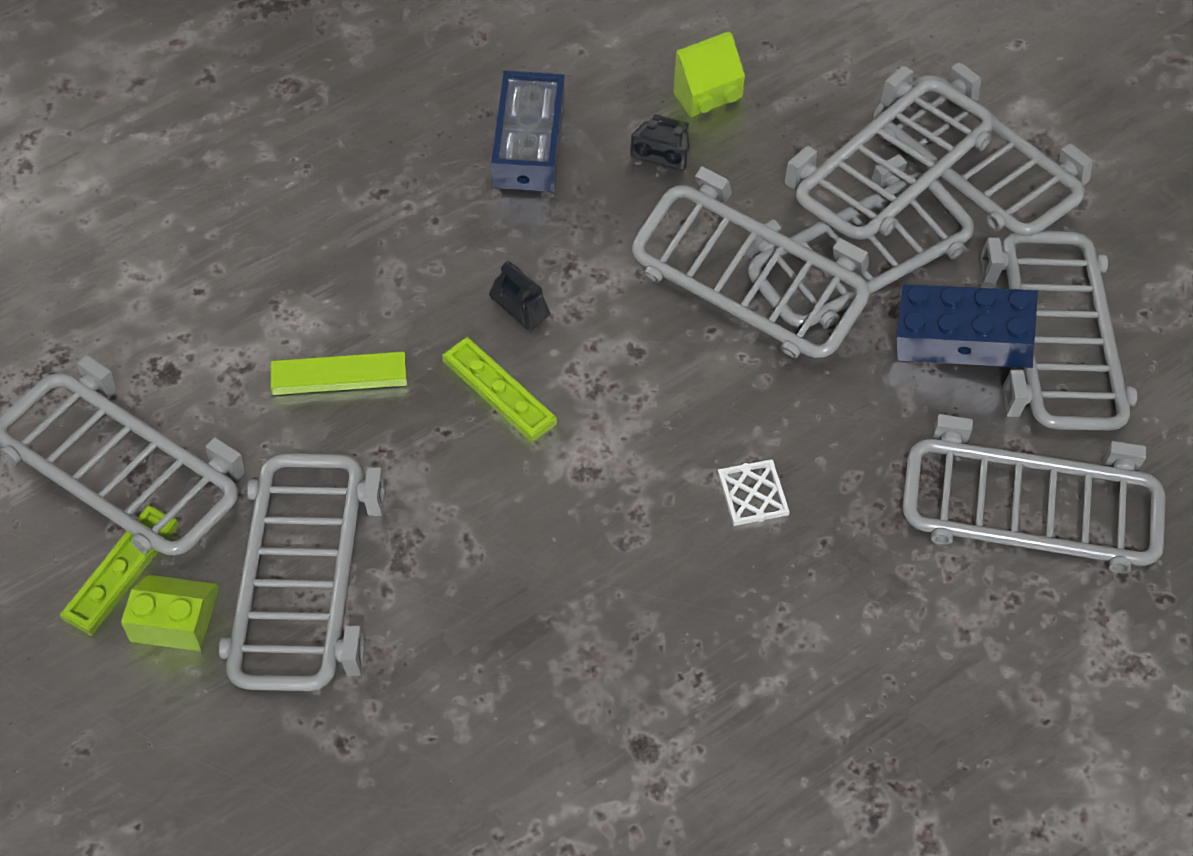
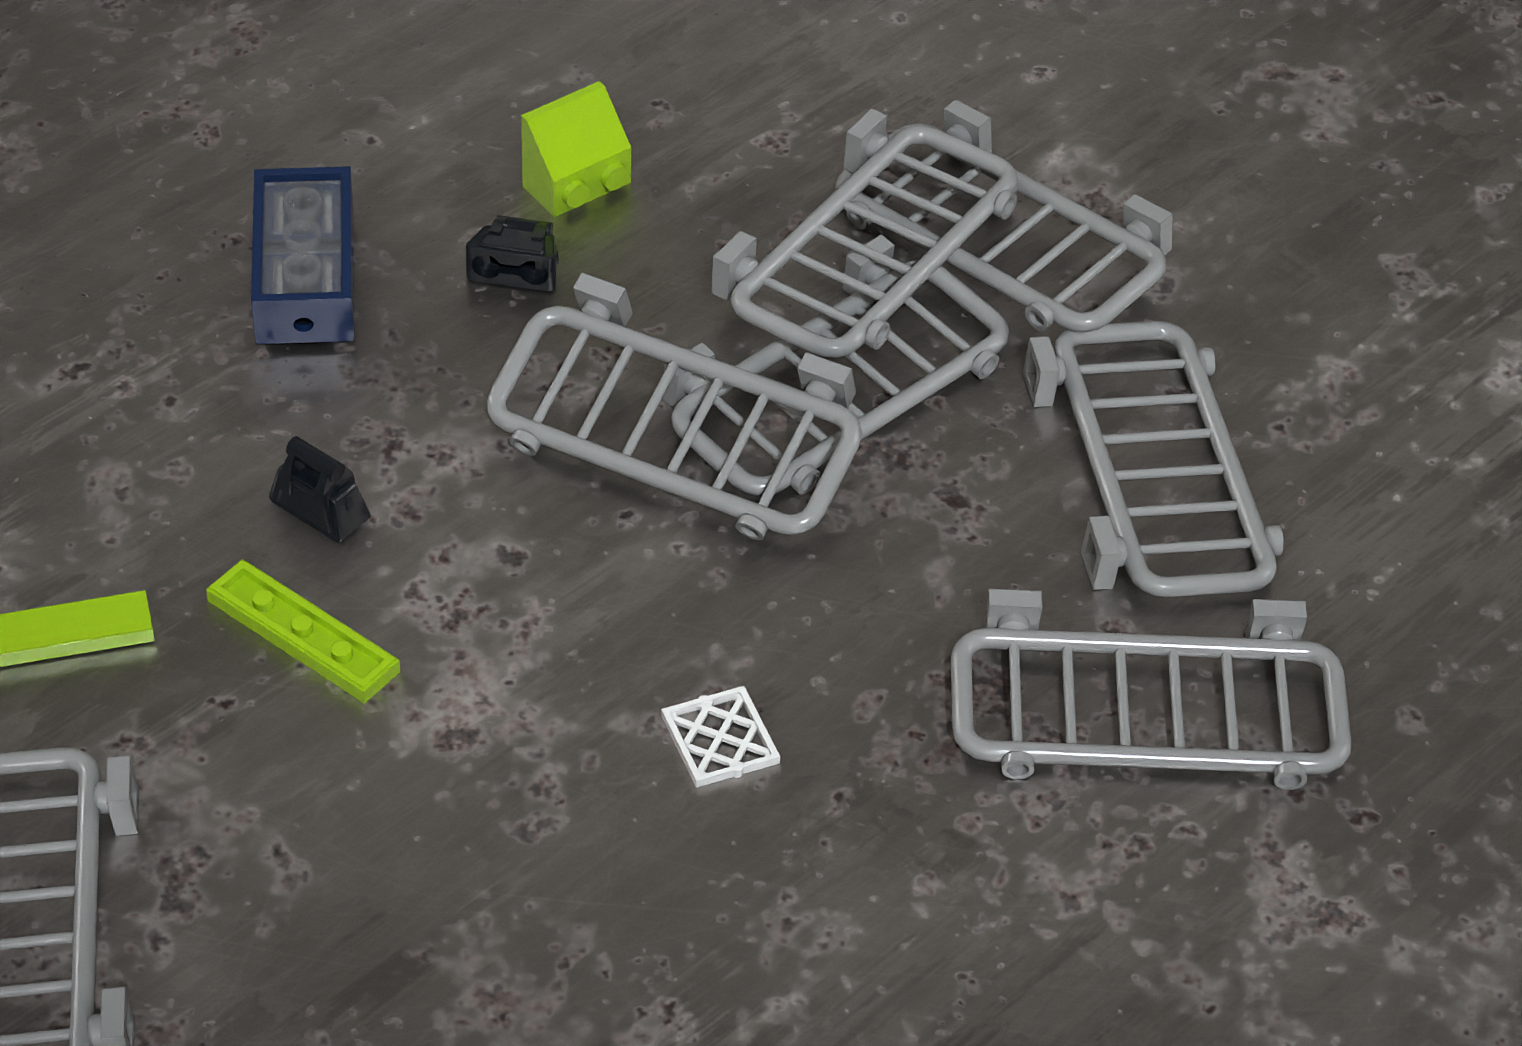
camera: 10 degrees left, 10 degrees down
dark blue brick [896,284,1038,368] -> none

